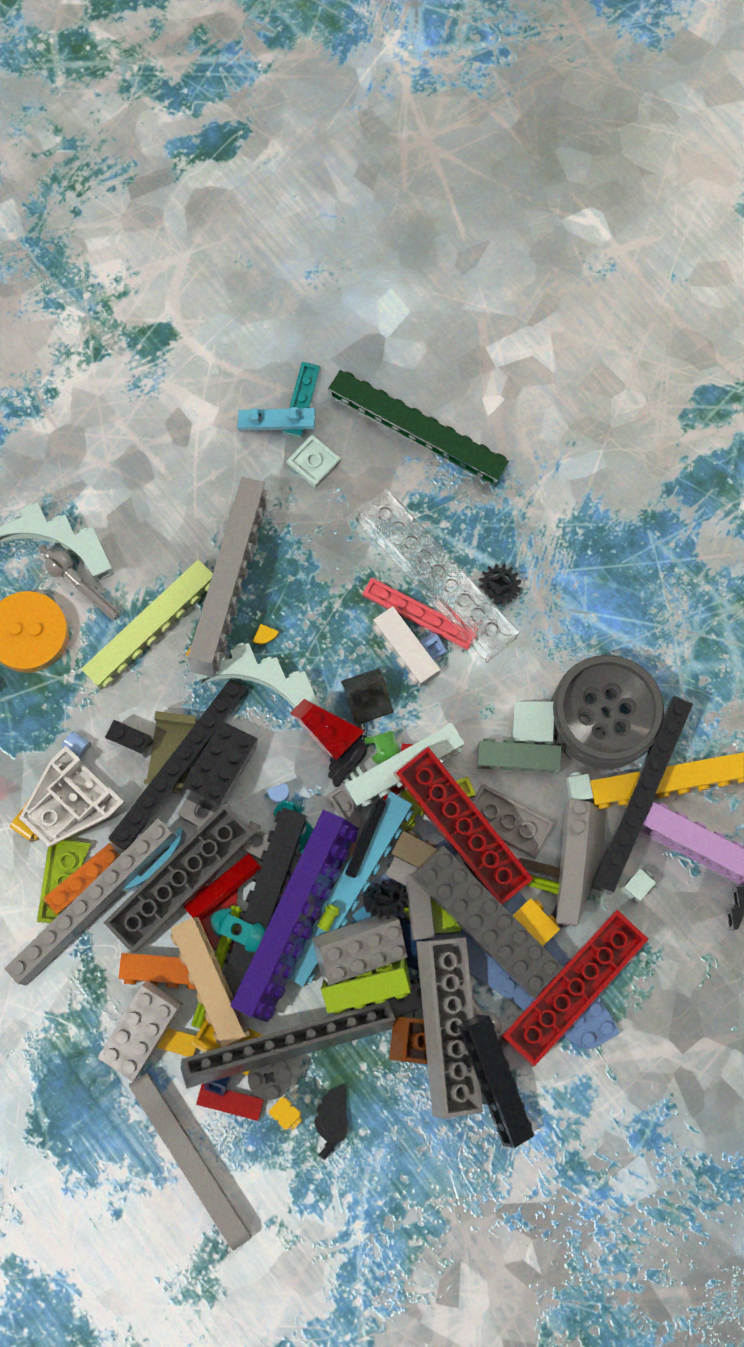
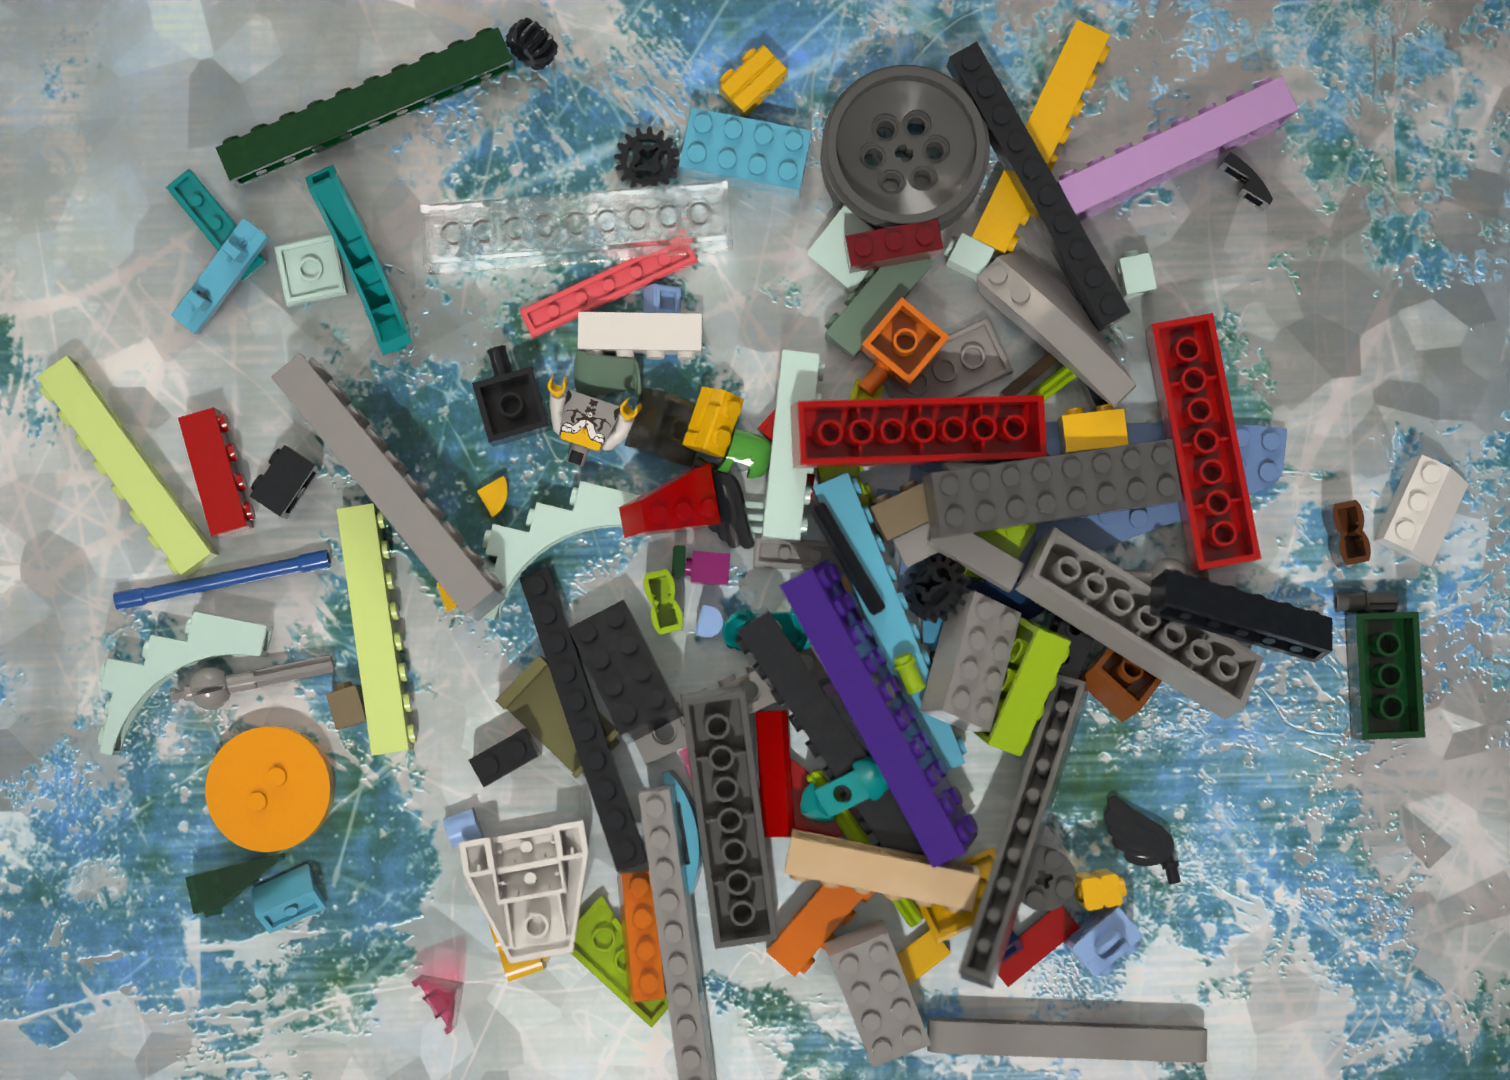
camera: 50 degrees left, 10 degrees up
none -> yellowish green brick [37,355,218,577]
none -> blue piece [113,549,331,611]
none -> red brick [178,407,256,538]
none -> black brick [250,445,321,519]
none -> teal arch [305,165,412,356]
none -> dark tan brick [326,681,367,730]
none -> black brick [472,345,552,447]
none -> black gear [505,17,558,71]
none -> torso [548,374,642,467]
none -> sand green piece [574,351,641,398]
none -> lime brick [644,569,684,636]
none -> dark green tile [672,545,686,578]
none -> medium azure brick [679,107,812,199]
none -> yellow brick [682,387,744,458]
none -> magenta brick [685,551,730,586]
none -> yellow brick [719,45,788,118]
none -> dark red brick [844,219,943,273]
none -> orange brick [857,297,950,397]
none -> light blue brick [1063,905,1144,978]
none -> reddish brown brick [1323,500,1371,567]
none -> dark grey axle [1333,590,1399,613]
none -> dark green brick [1346,612,1426,740]
none -> white slope [1373,454,1469,567]

